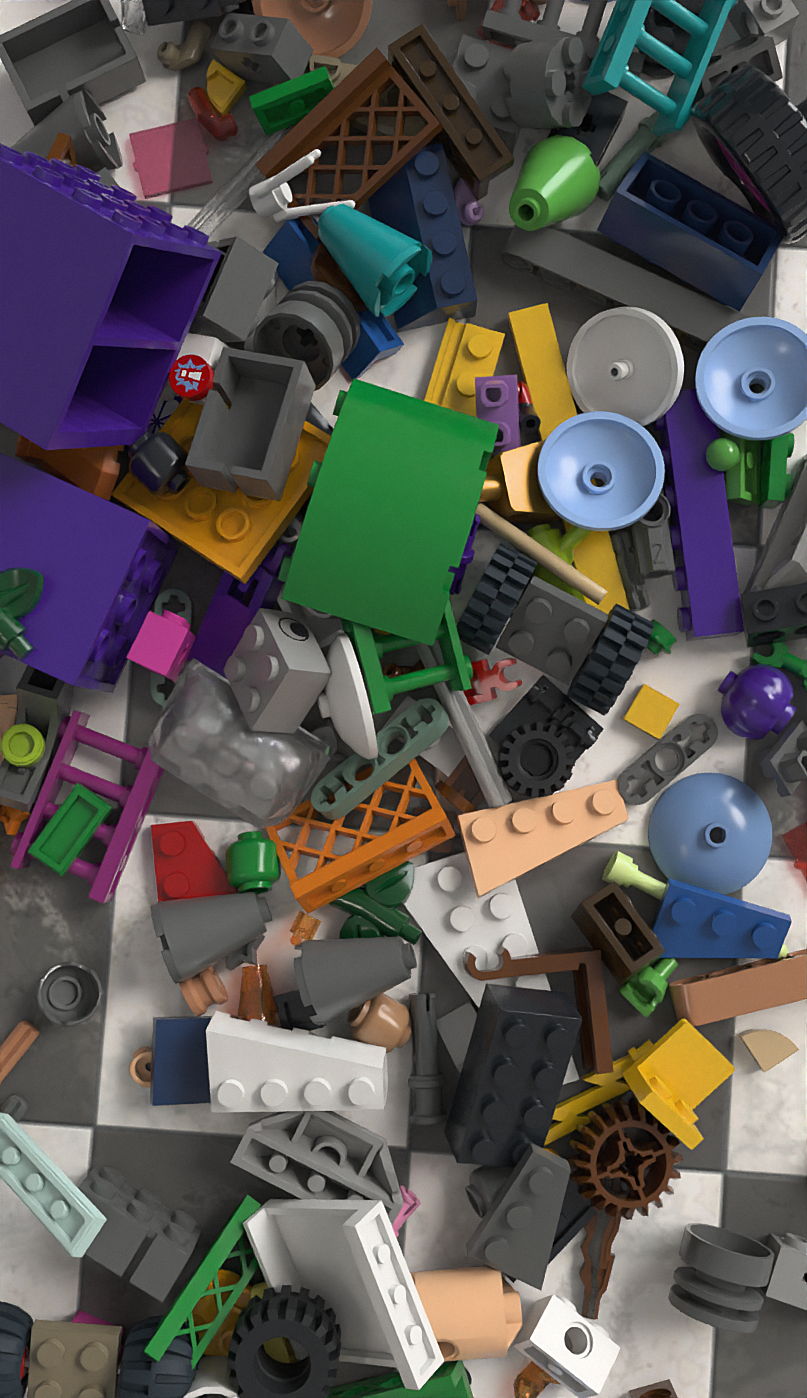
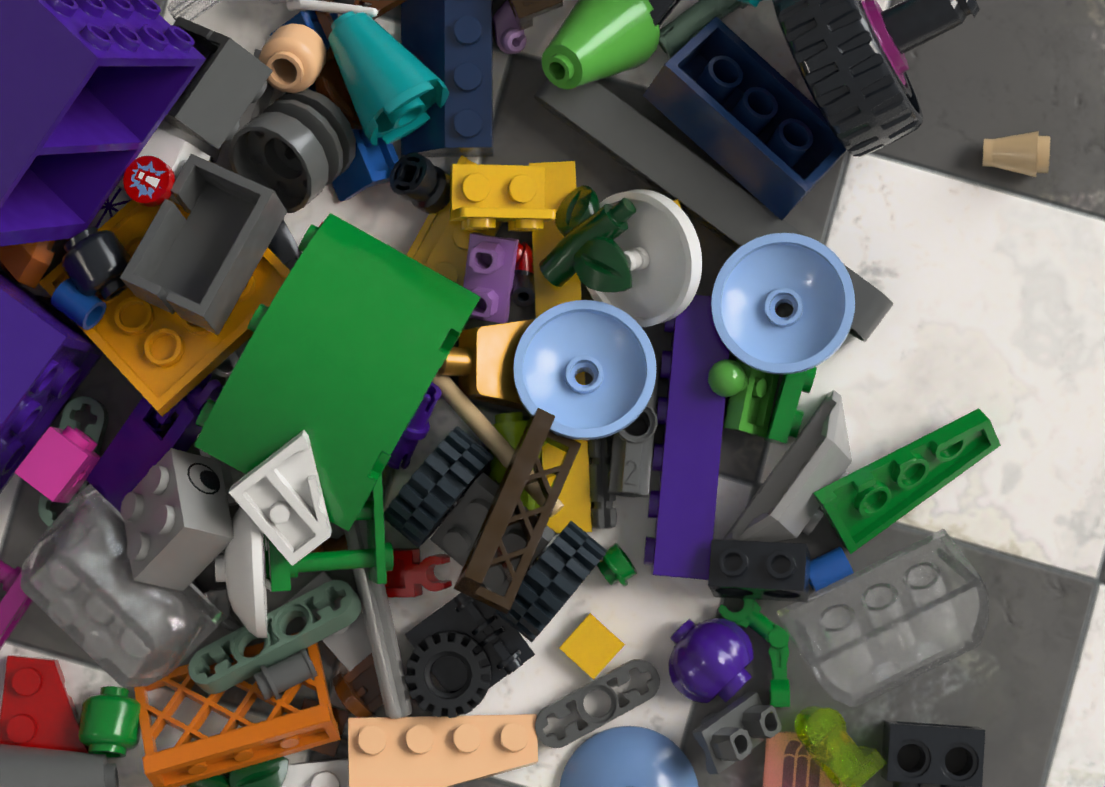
camera: 15 degrees right, 0 degrees up
none -> blue hinge [51,278,106,330]
none -> white wing [228,430,332,566]
none -> dark grey pin [253,649,318,700]
none -> light nougat head [259,23,326,94]
none -> black wheel [389,152,450,214]
none -> yellow bracket [450,164,556,232]
none -> dark brown fence [453,408,581,614]
none -> dark green plant [539,185,636,293]

